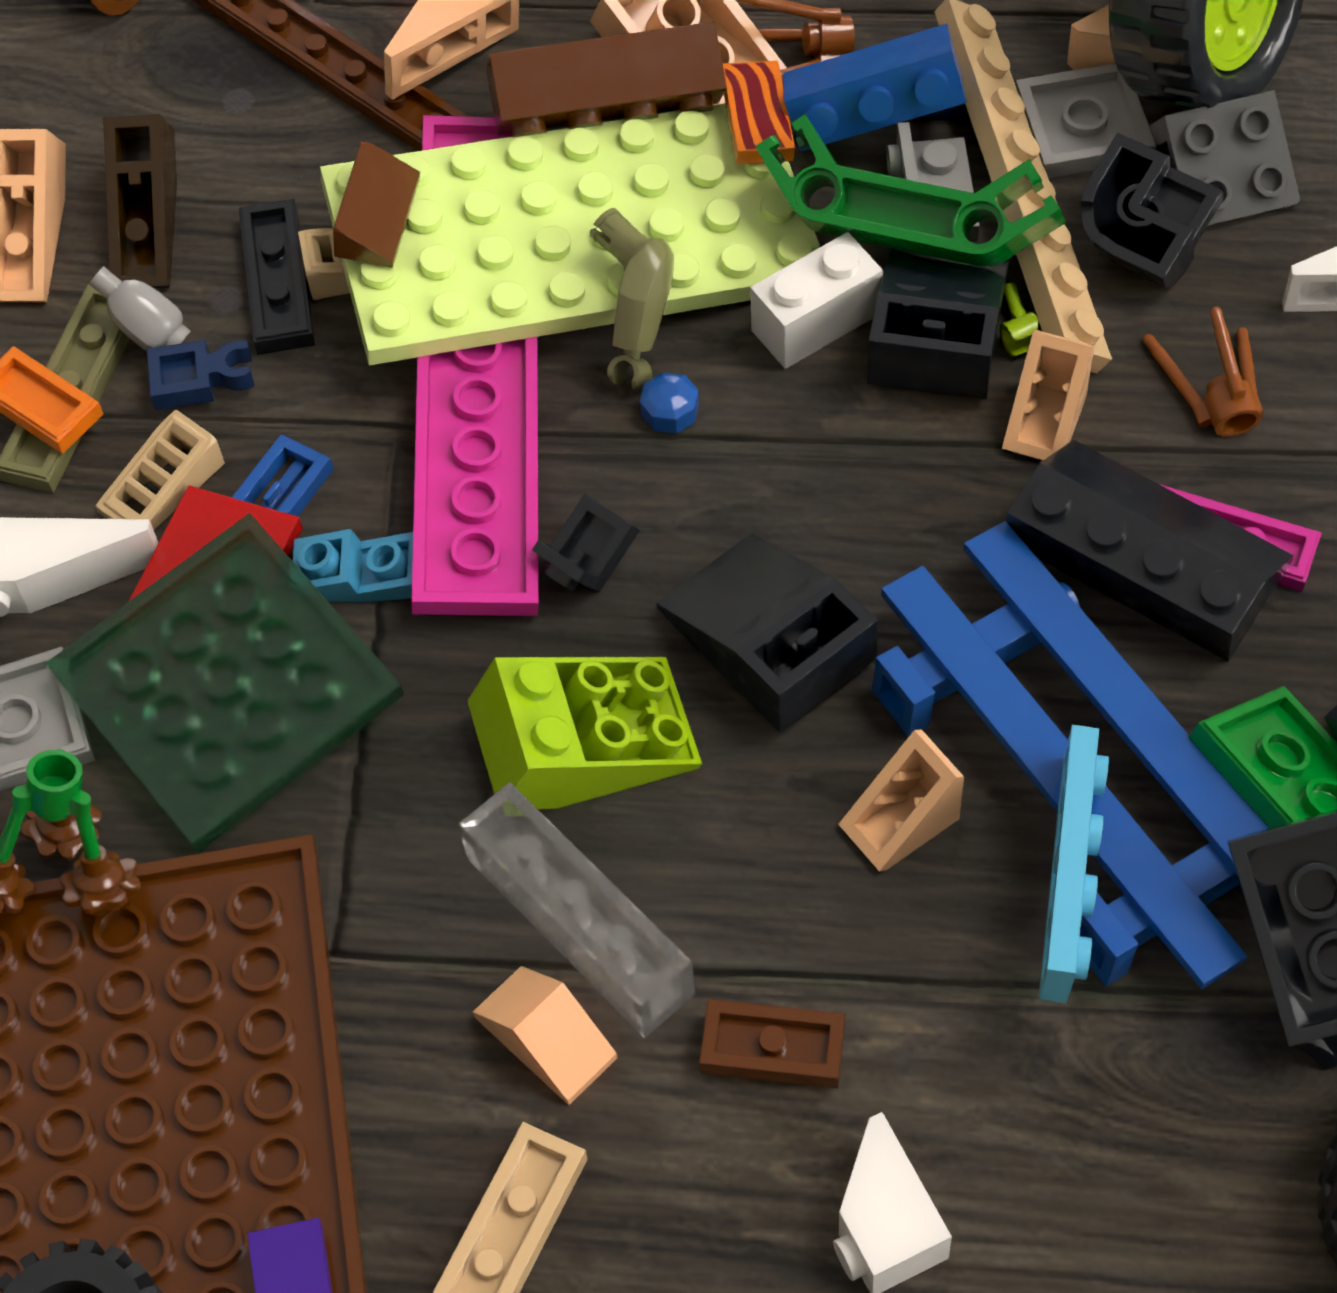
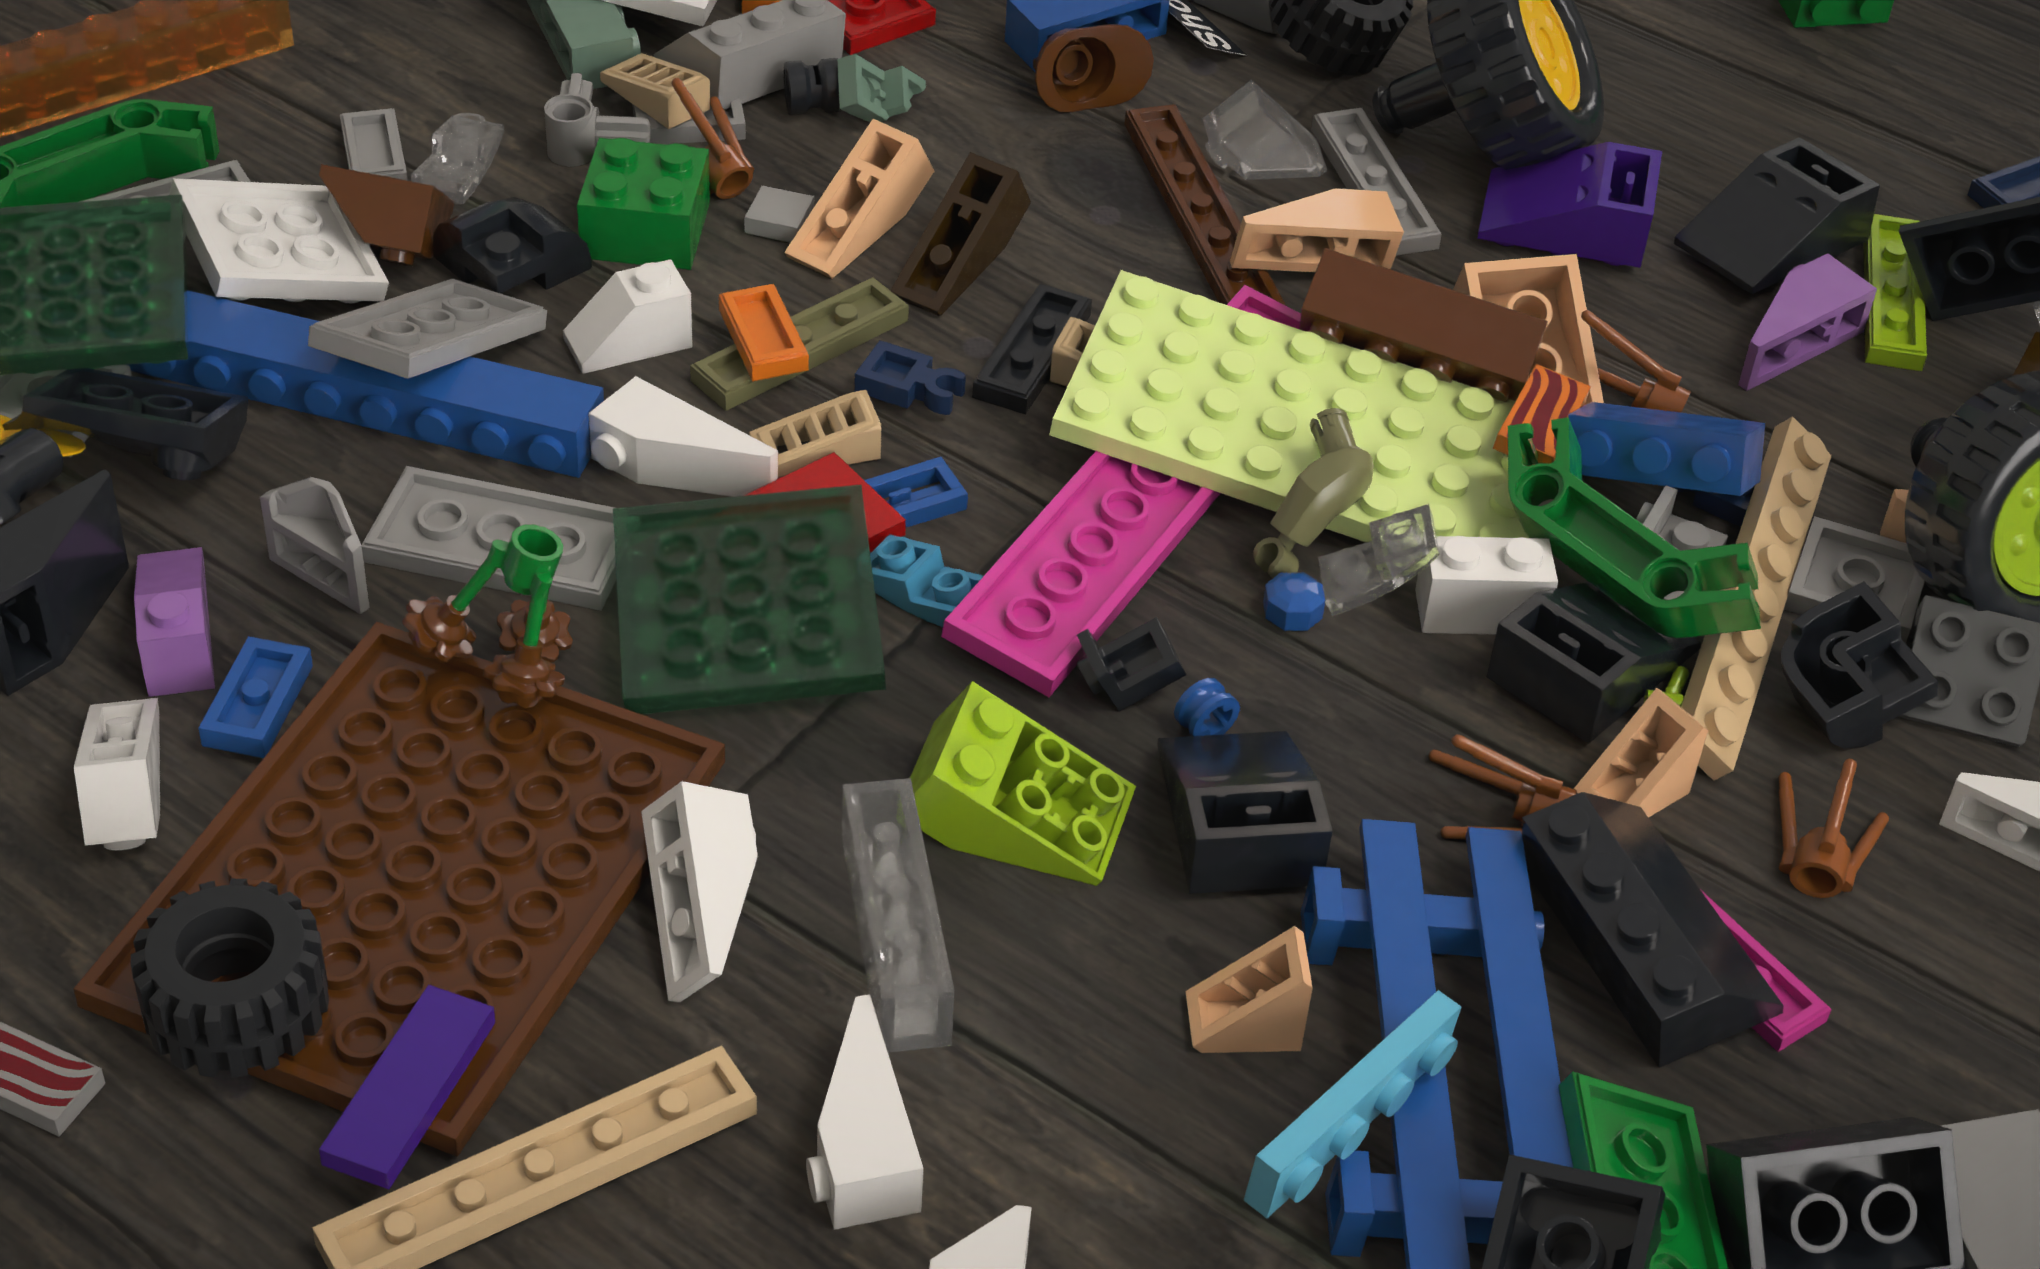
camera: 25 degrees right, 15 degrees down
light grey plant [89,266,191,351] -> none
reddish brown slope [333,141,420,268] -> none
light nougat slope [473,966,617,1105] -> none
reddish brown plate [699,999,846,1089] -> none
none -> white slope [641,781,758,1002]
none -> white slope [806,994,923,1230]
none -> blue bush [1174,678,1240,736]
none -> clear slope [1318,504,1440,616]
none -> dark orange plant [1428,734,1577,840]

